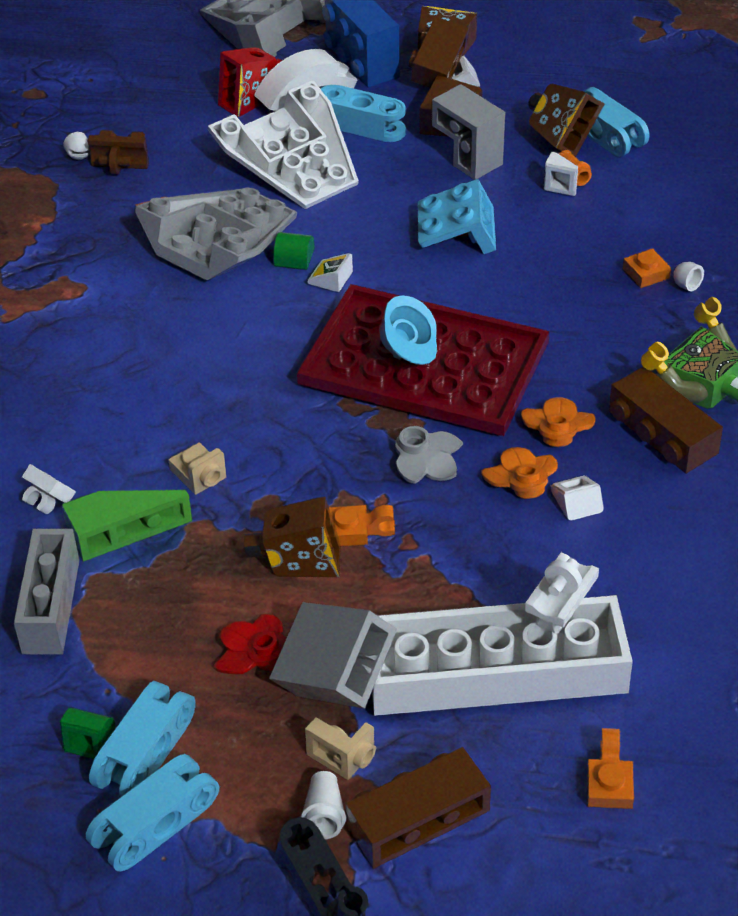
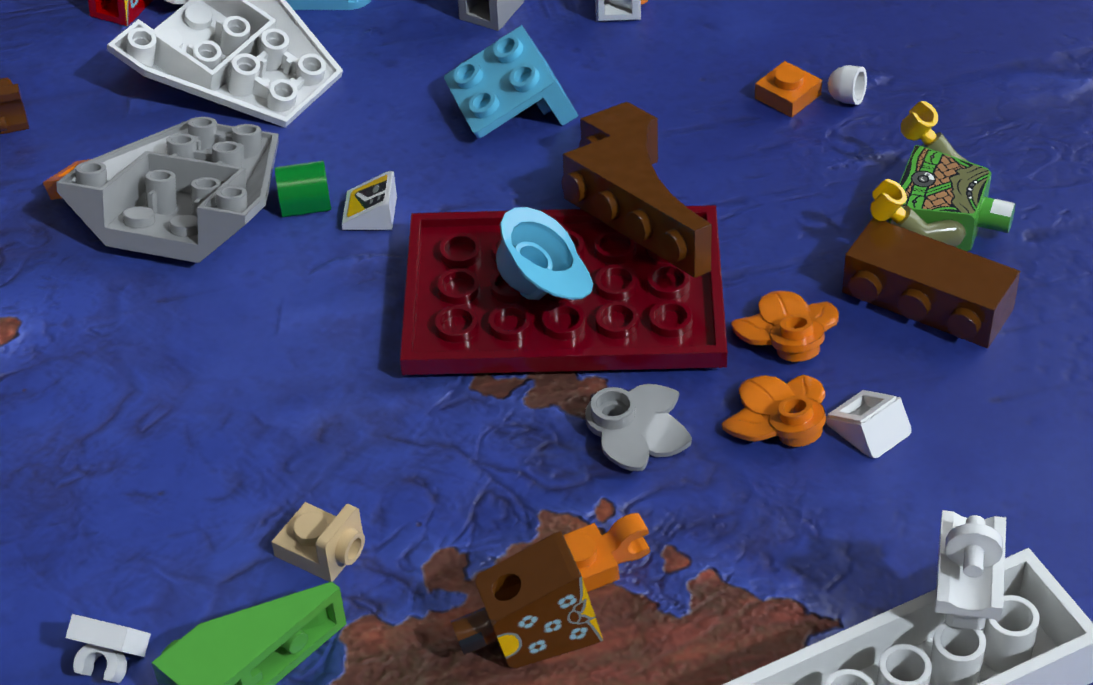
camera: 20 degrees left, 0 degrees up
none -> reddish brown arch [561,102,712,278]

